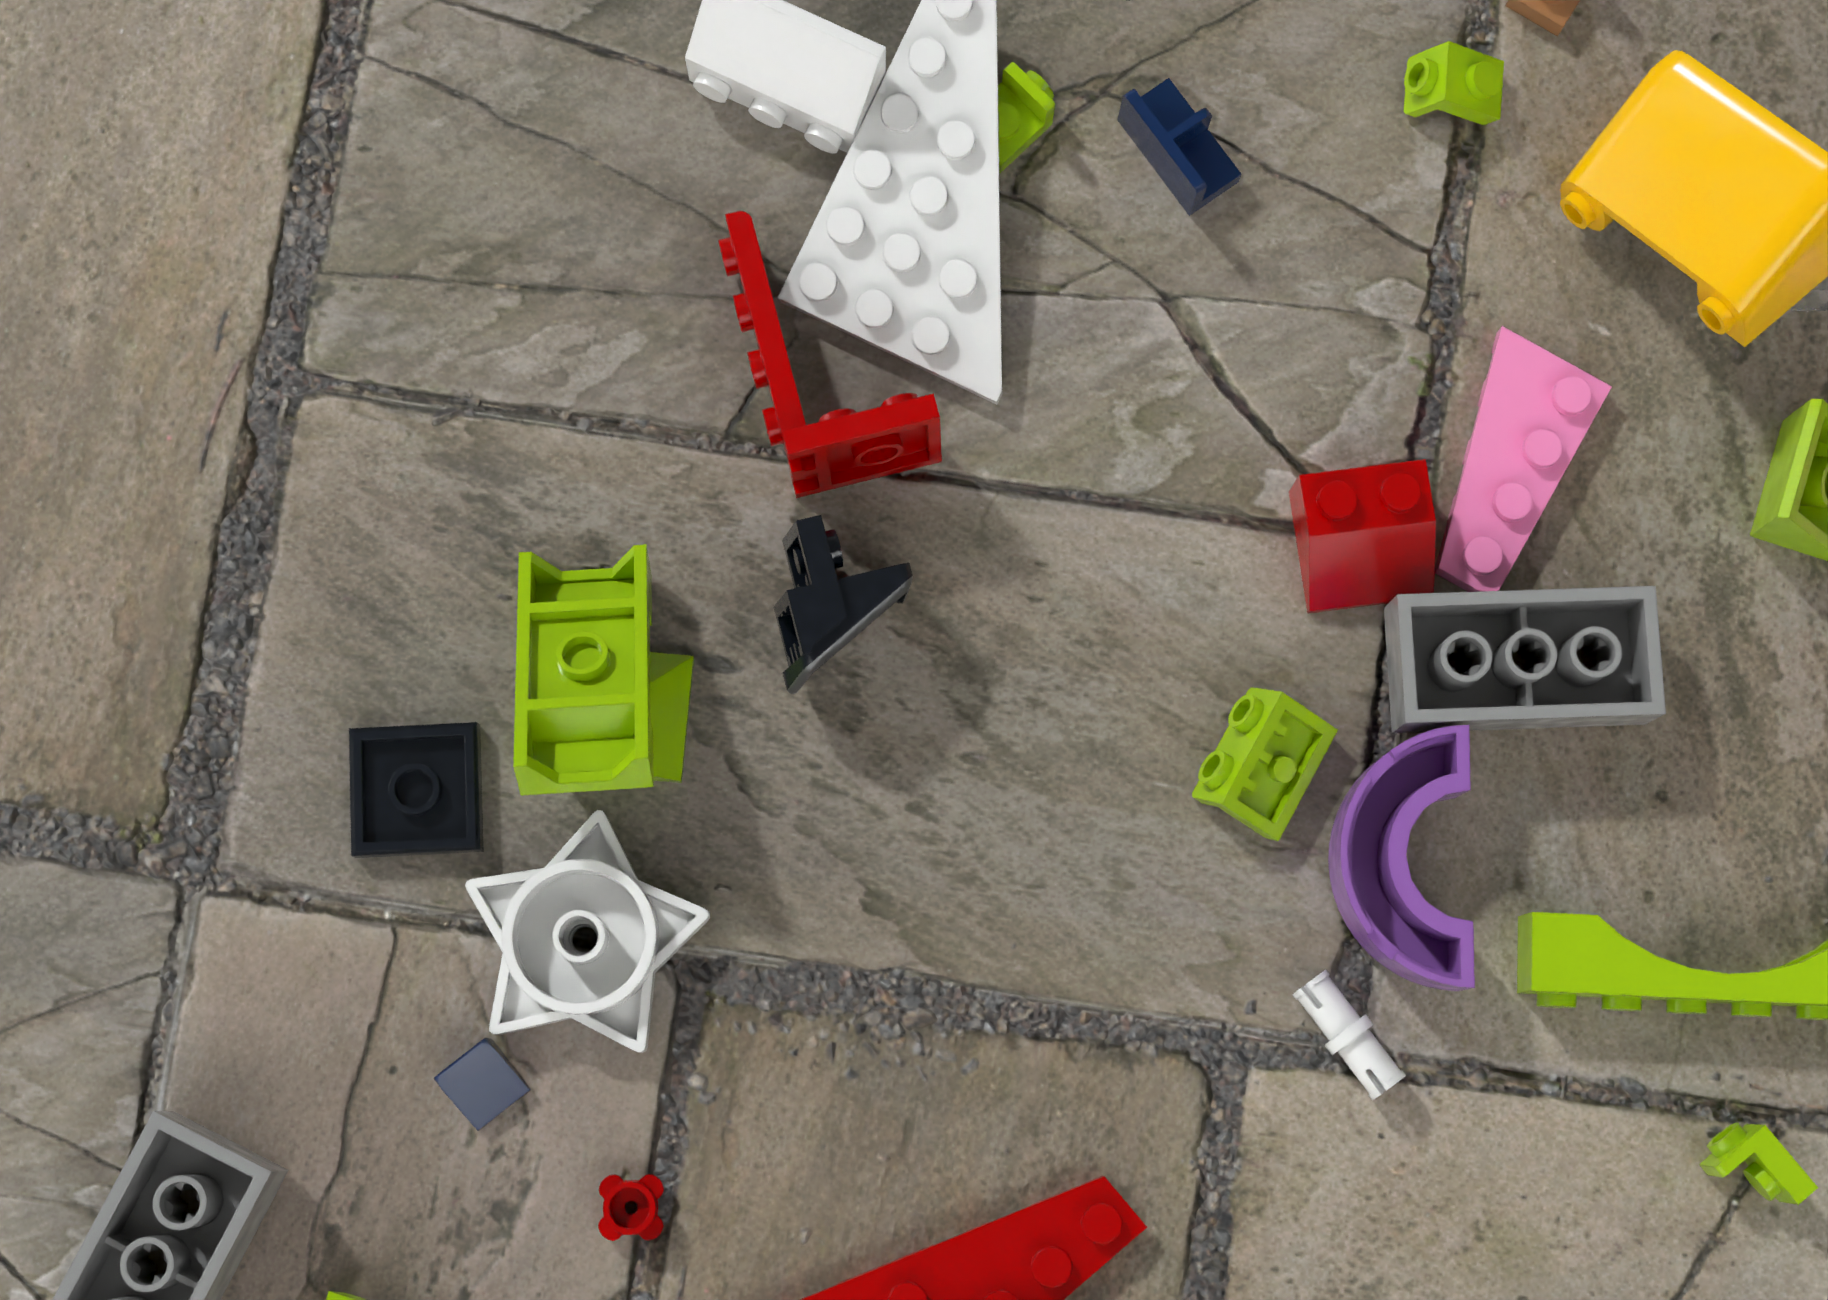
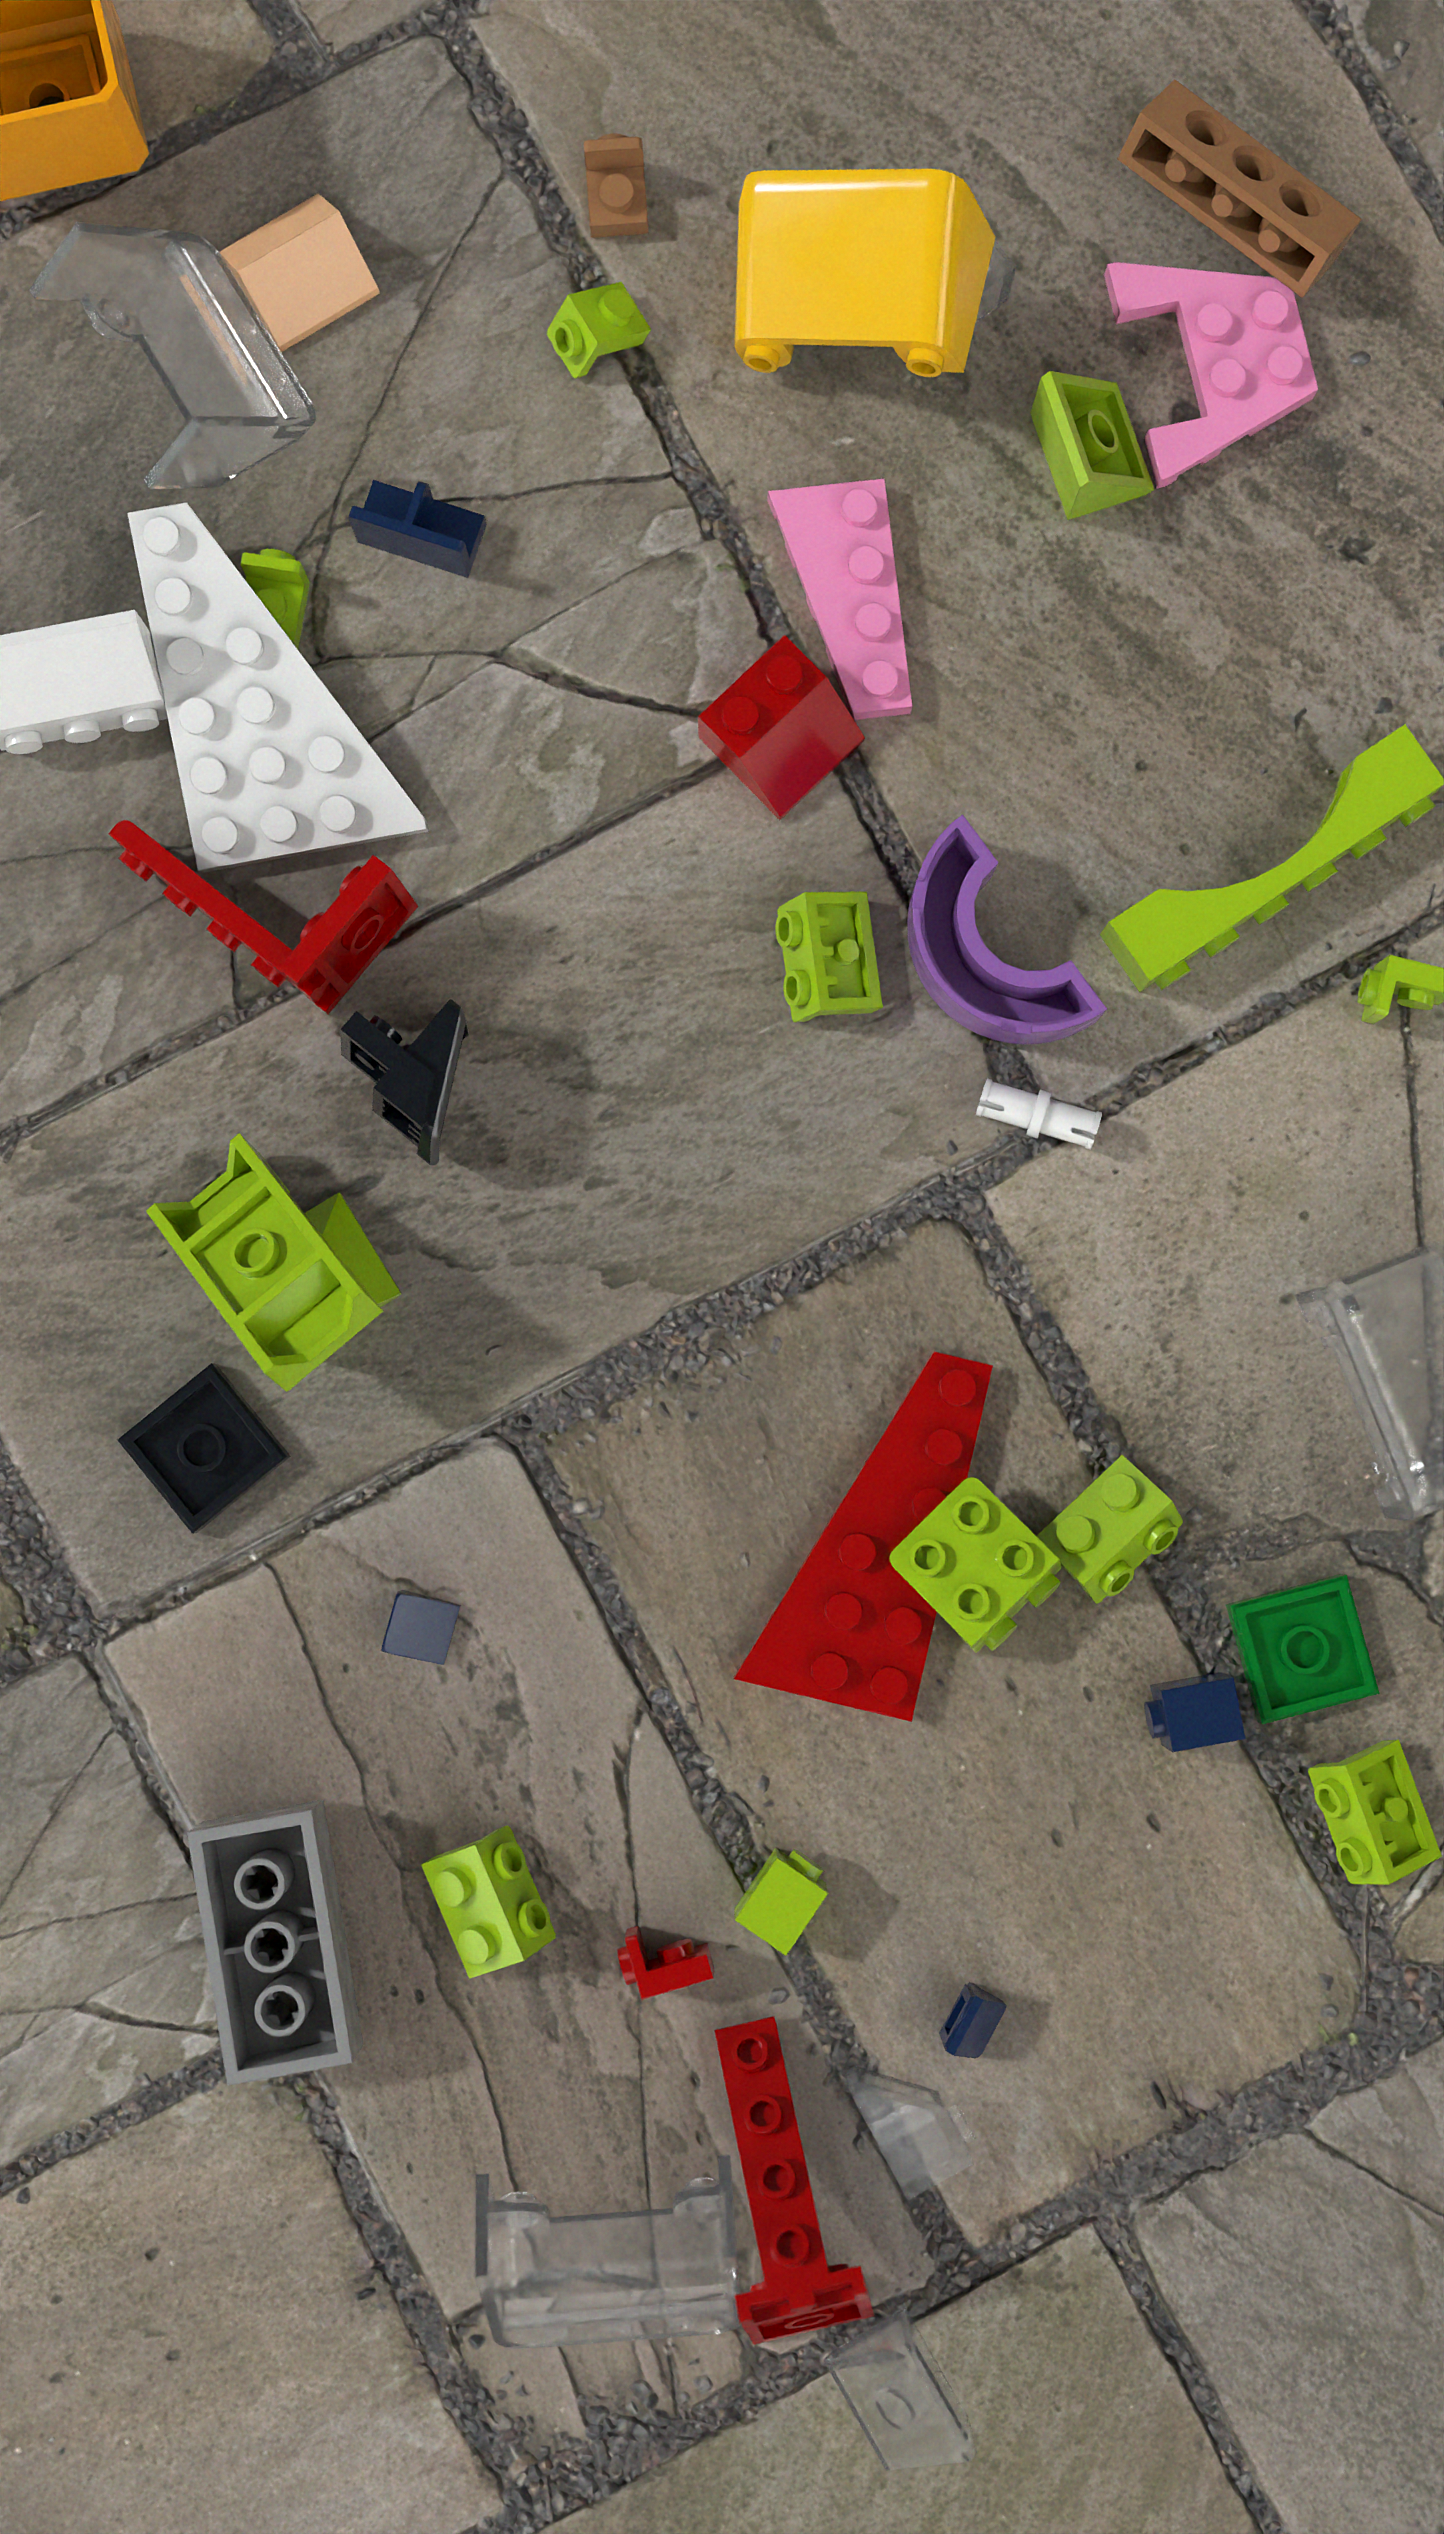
camera: 35 degrees left, 5 degrees up
white plate [465,810,710,1053] -> none
red plate [598,1174,664,1241] -> none
light grey brick [1384,586,1666,733] -> none

